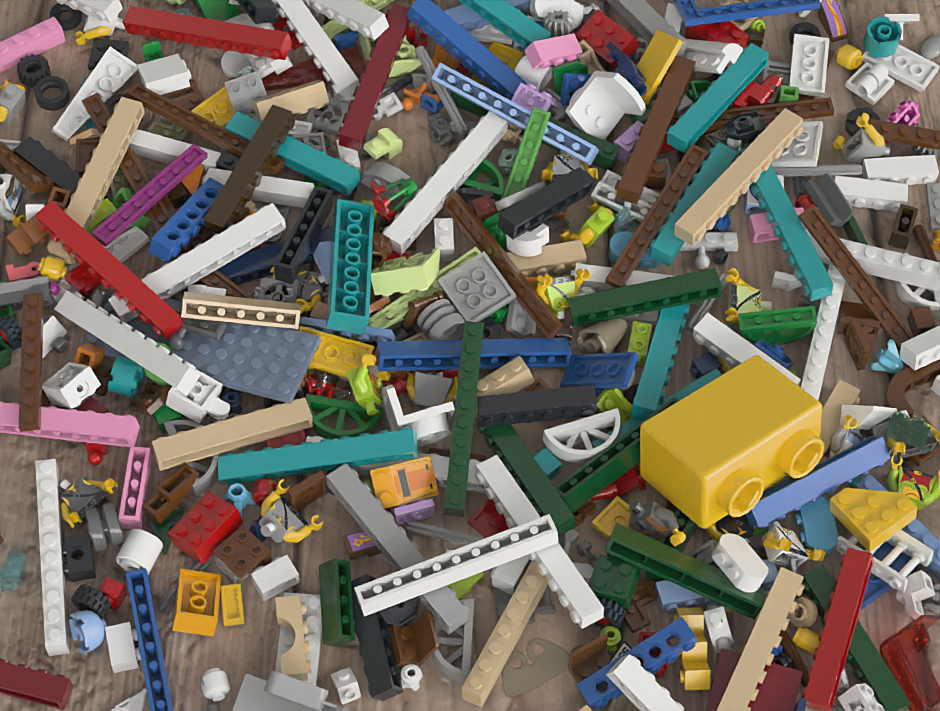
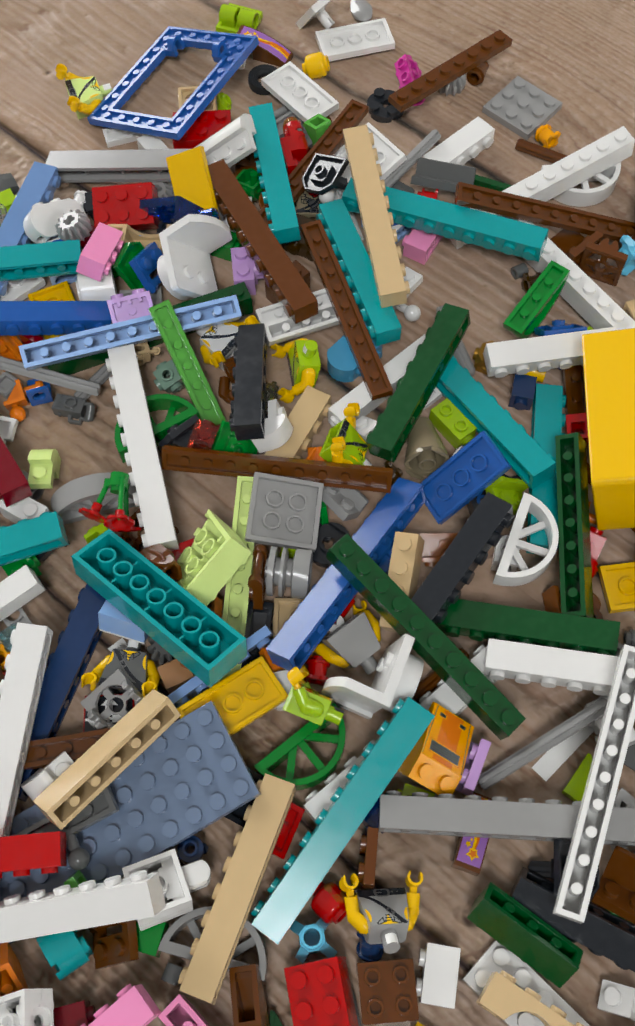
camera: 45 degrees left, 5 degrees up
dark brown bracket [93,364,113,396] -> none
black brick [274,186,333,284] -> none
animal [303,371,351,399] -> none
white brick [434,218,454,262] -> none
red plate [468,499,509,538] -> none
light grey beam [494,181,546,211] -> none
teal brick [532,448,562,480] -> none
clear light blue piece [613,206,634,233] -> none
black plate [712,248,729,265] -> none
torso [725,268,772,326] -> none
dark brown brick [746,29,765,49] -> none
white slope [771,271,802,291] -> none
light grey torso [833,113,890,163] -> none
white plate [845,62,895,105] -> none
white brick [862,155,939,185] -> none
teal brick [863,17,902,58] -> none
dark brown brick [888,204,918,250] -> none
reddish brown brick [907,306,936,337] -> none

